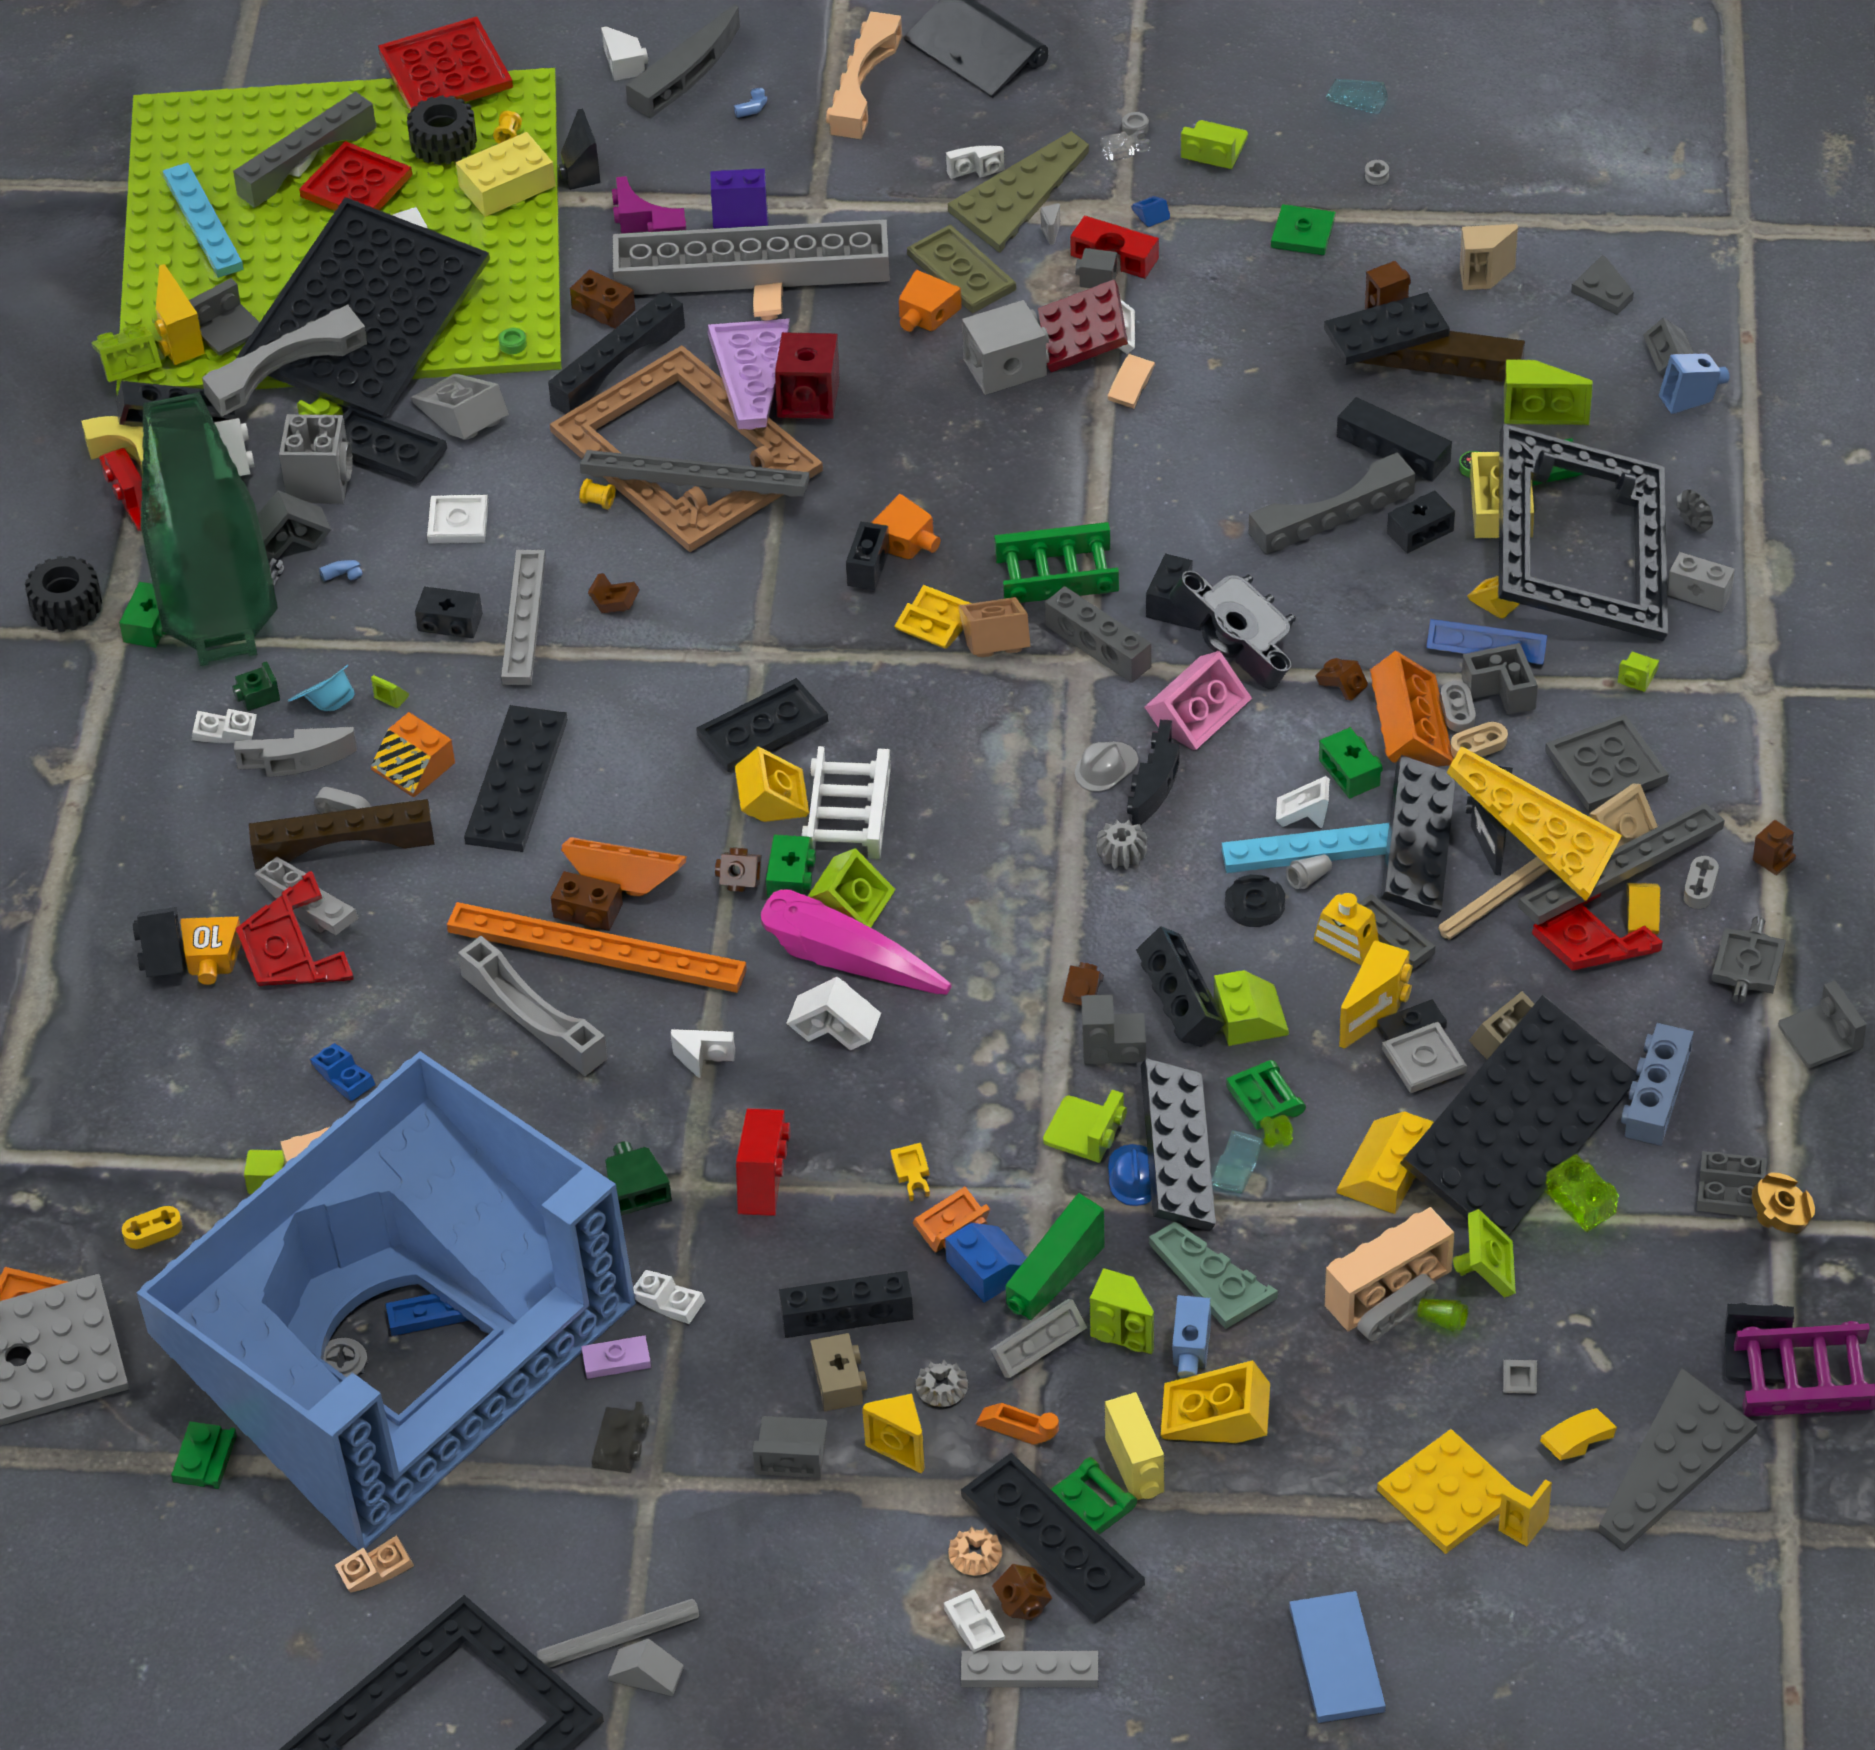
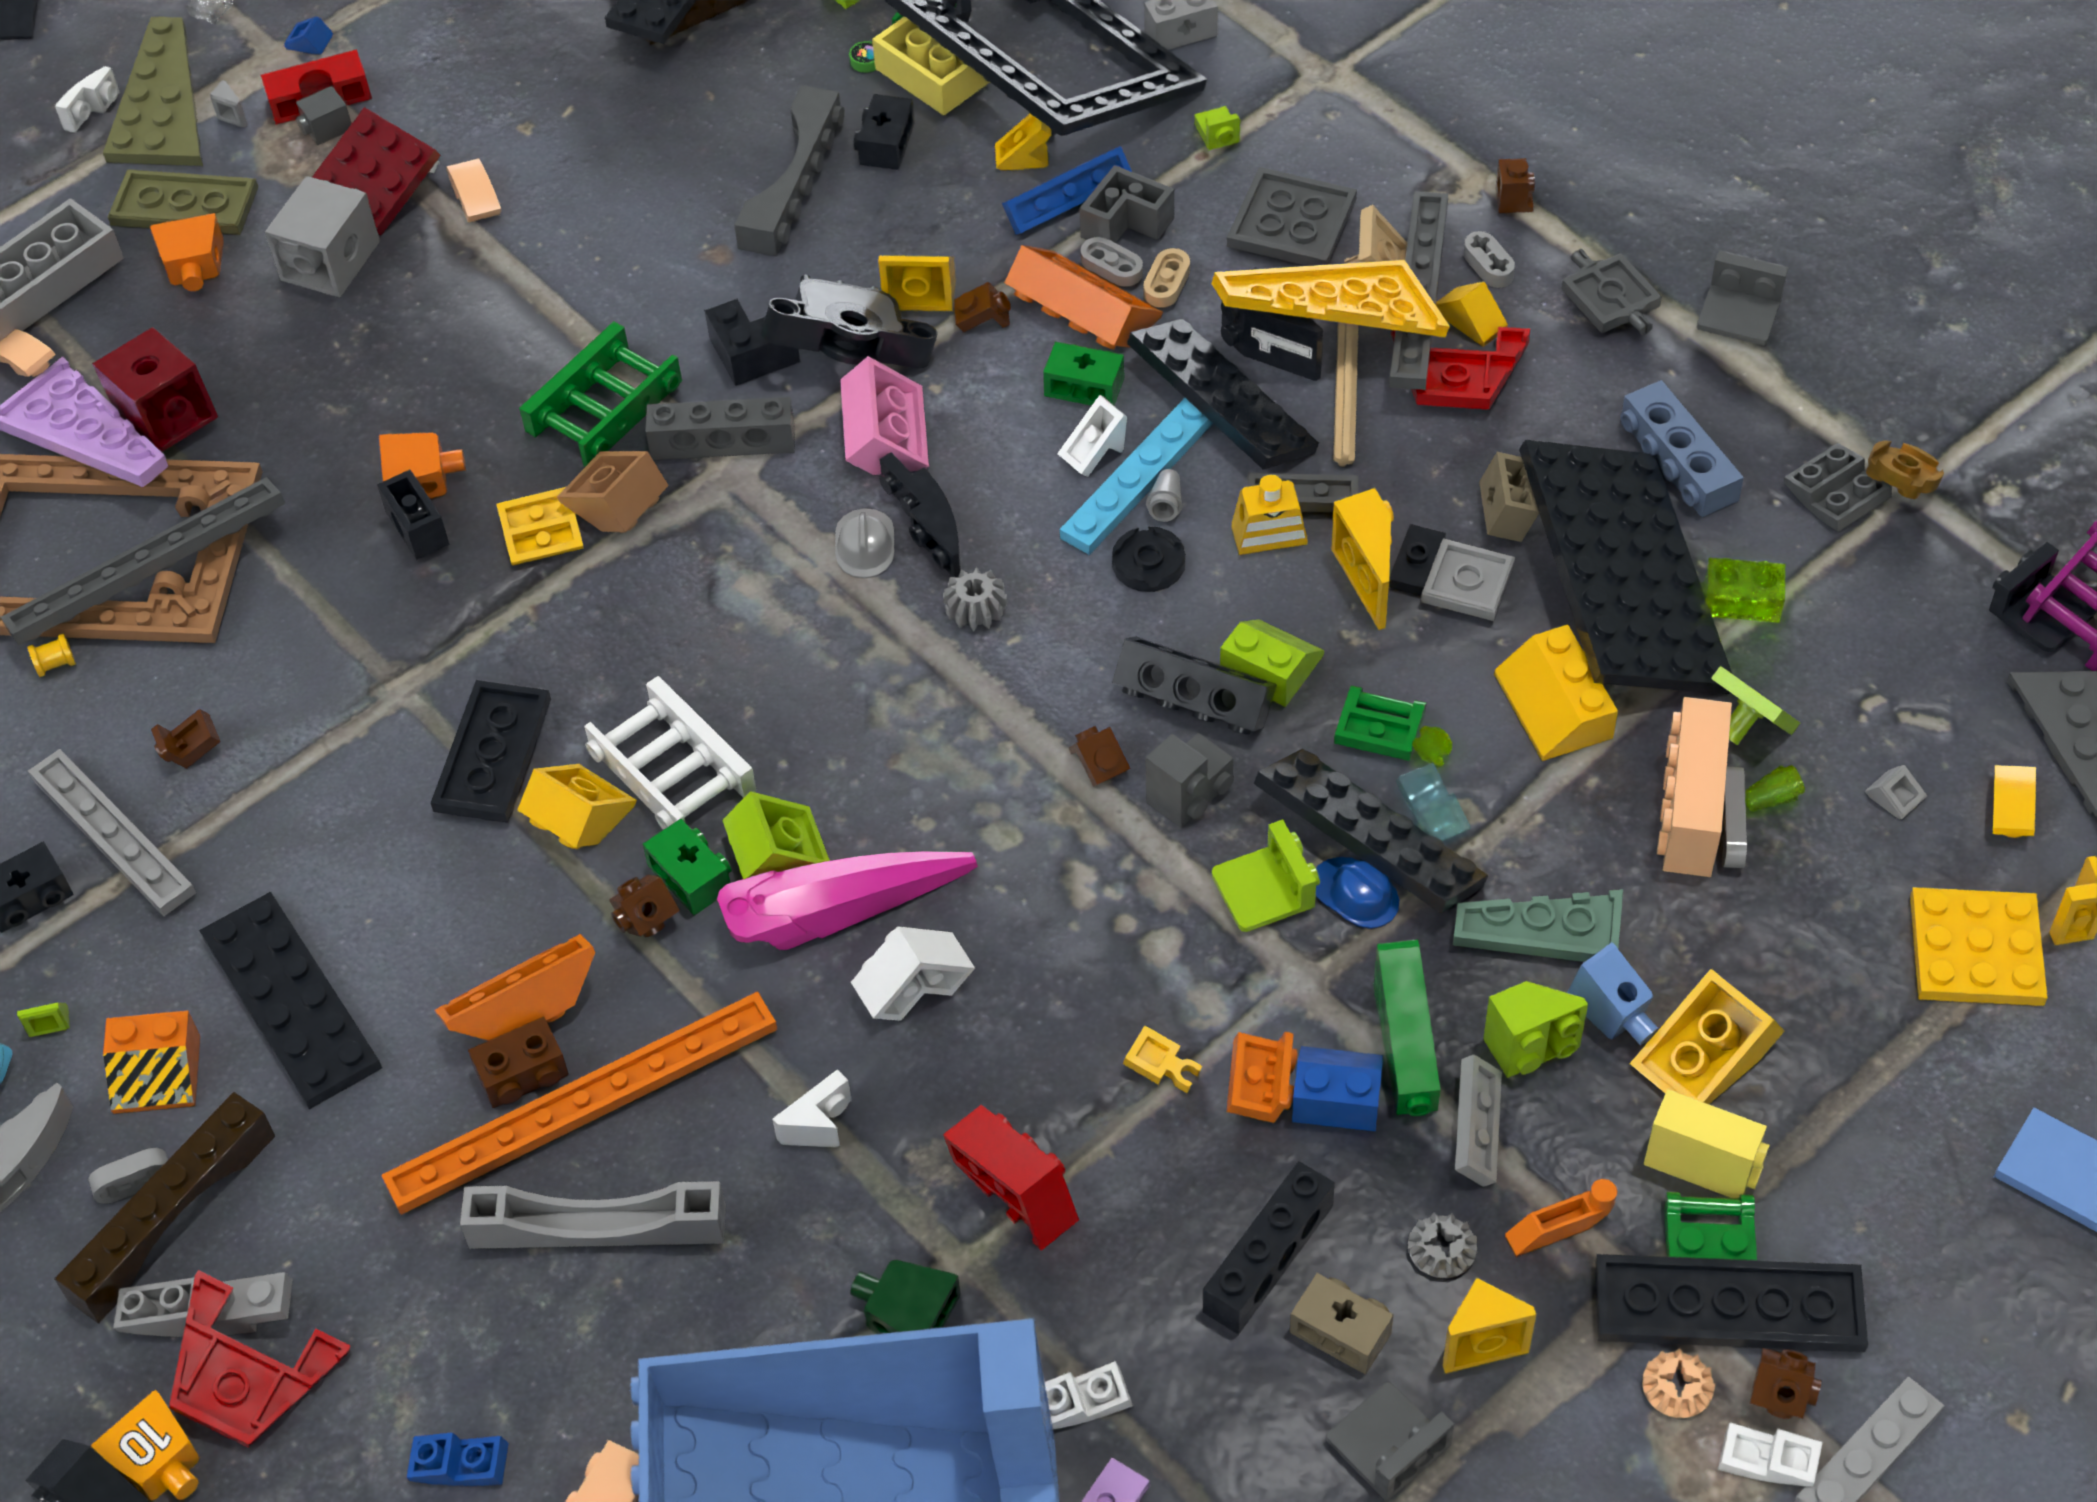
camera: 45 degrees left, 5 degrees up
black brick [1337,397,1452,482] -> none
none -> yellow slope [878,255,956,311]

